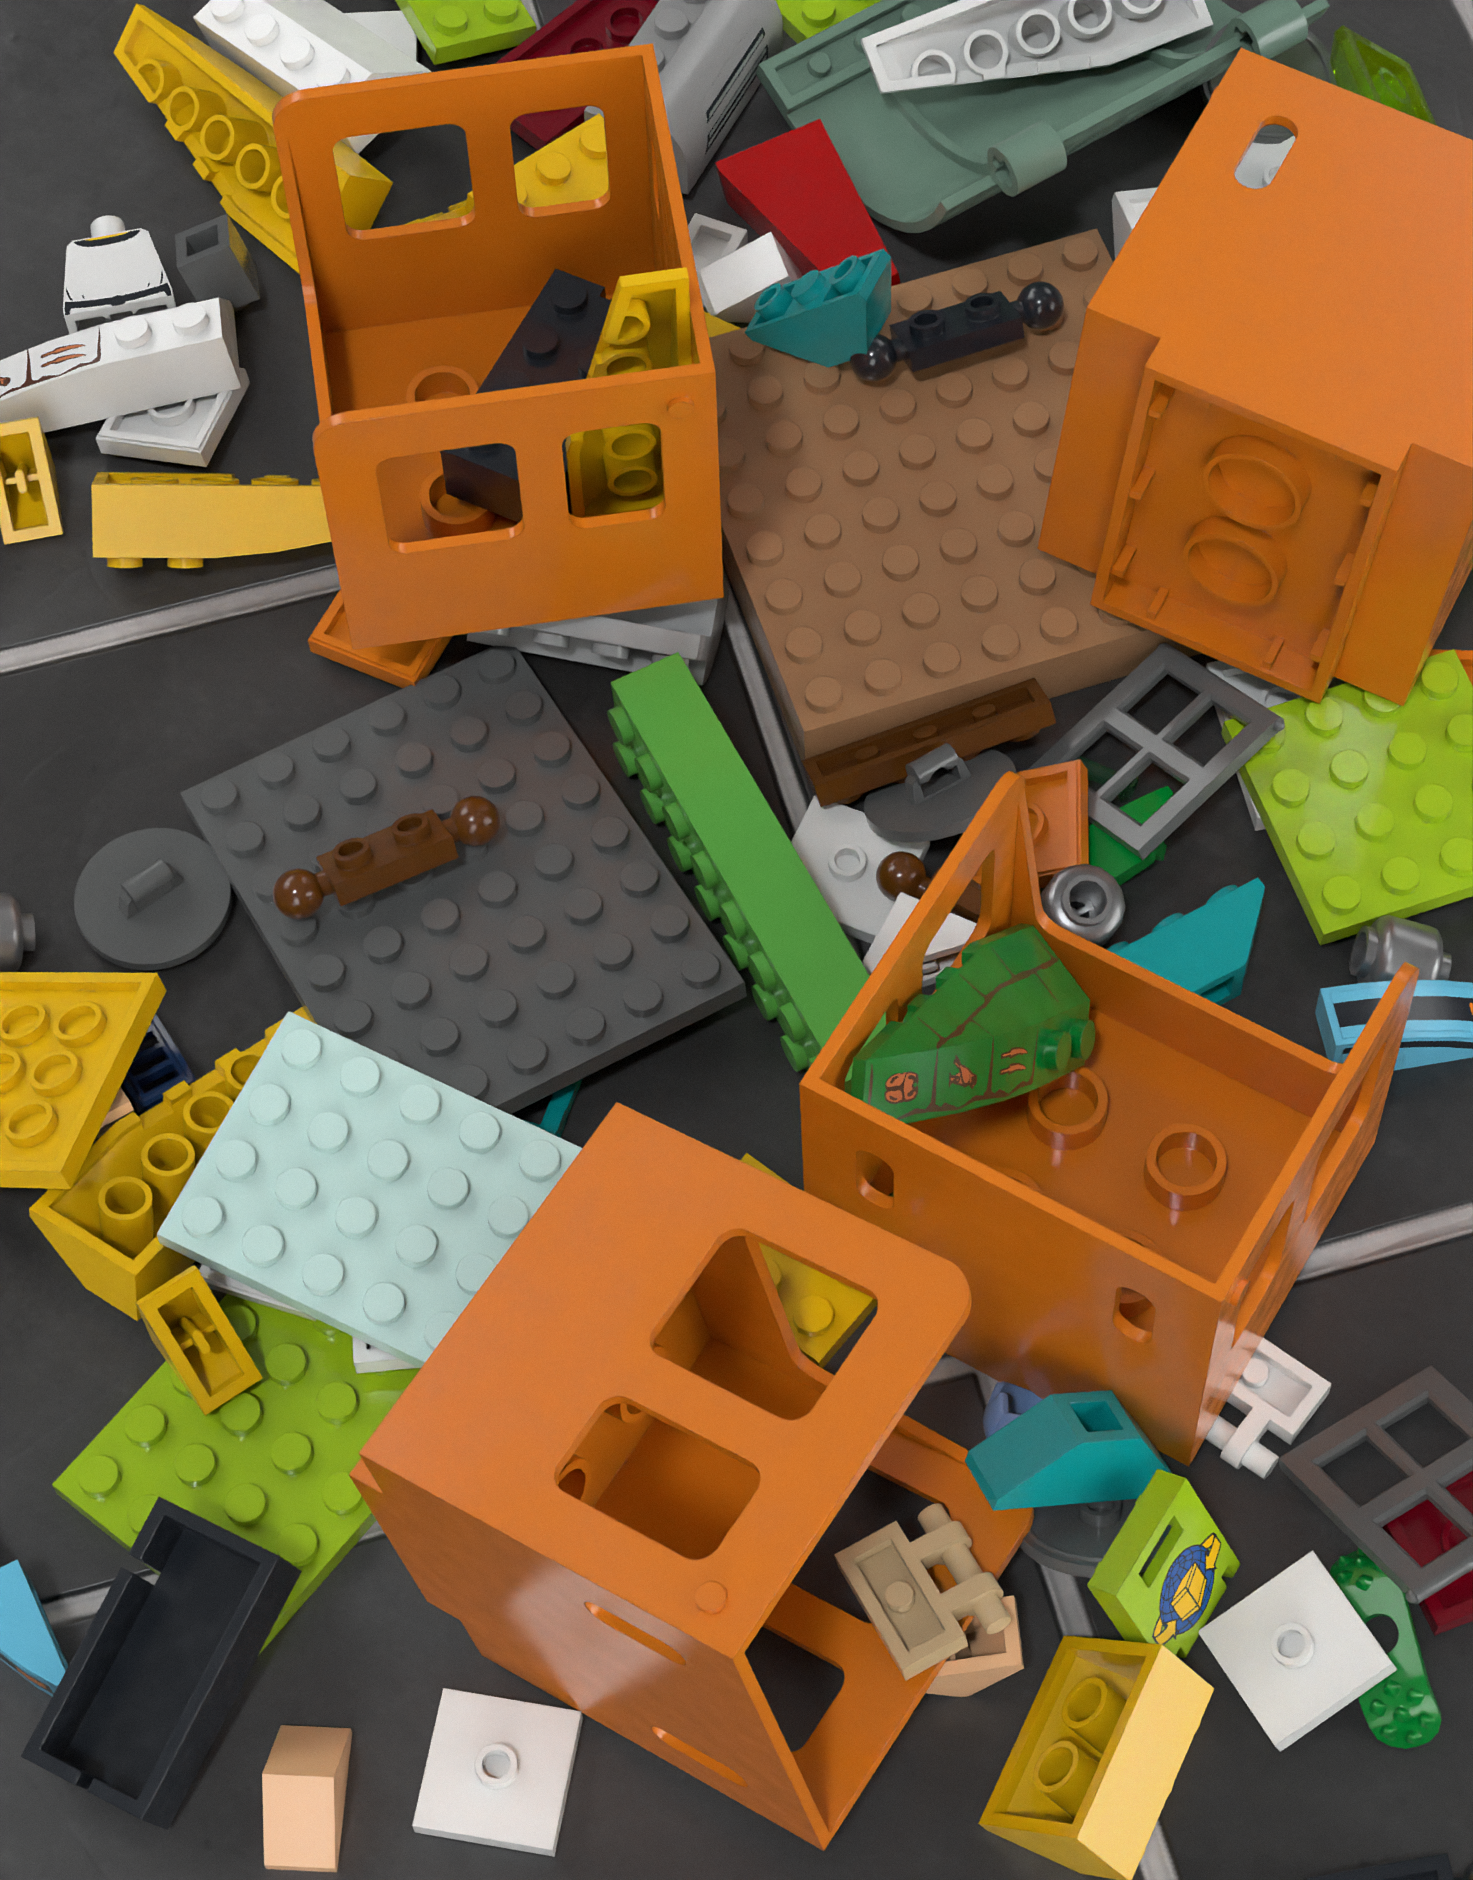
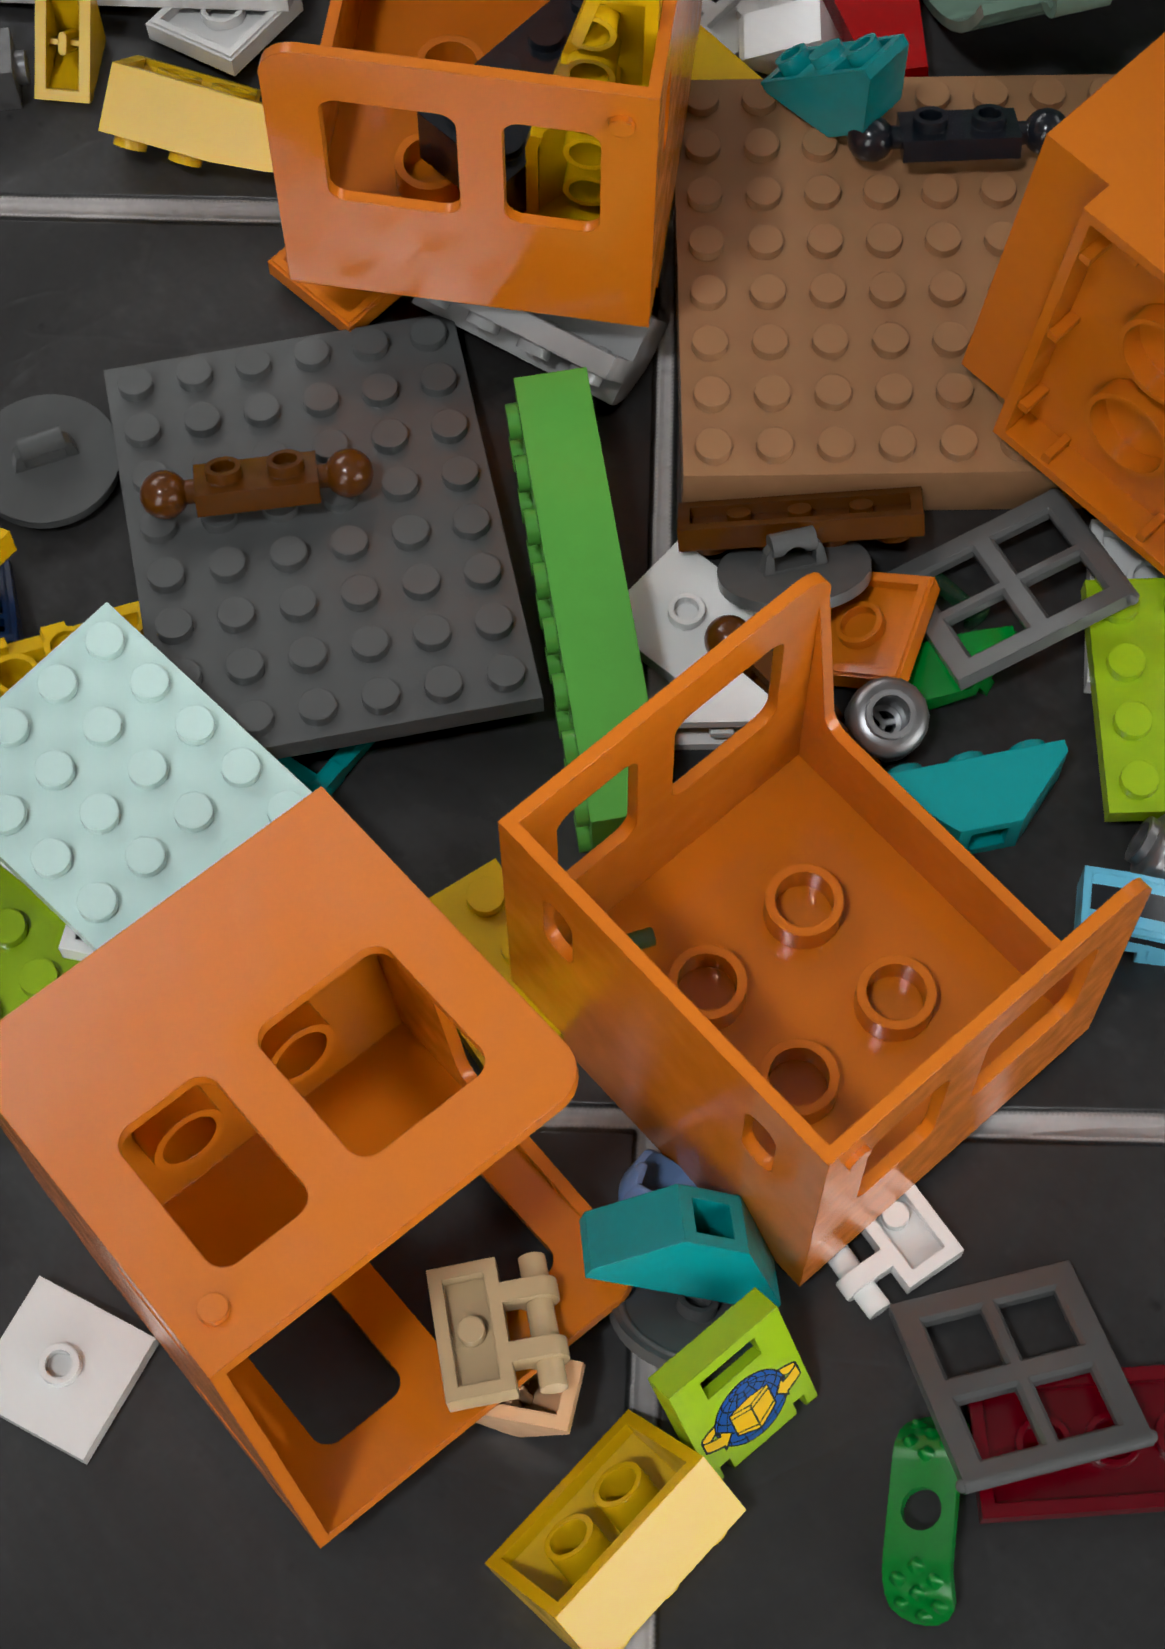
camera: 15 degrees right, 5 degrees up
green wedge [850,923,1095,1123] -> none
white plate [1198,1550,1397,1752] -> none

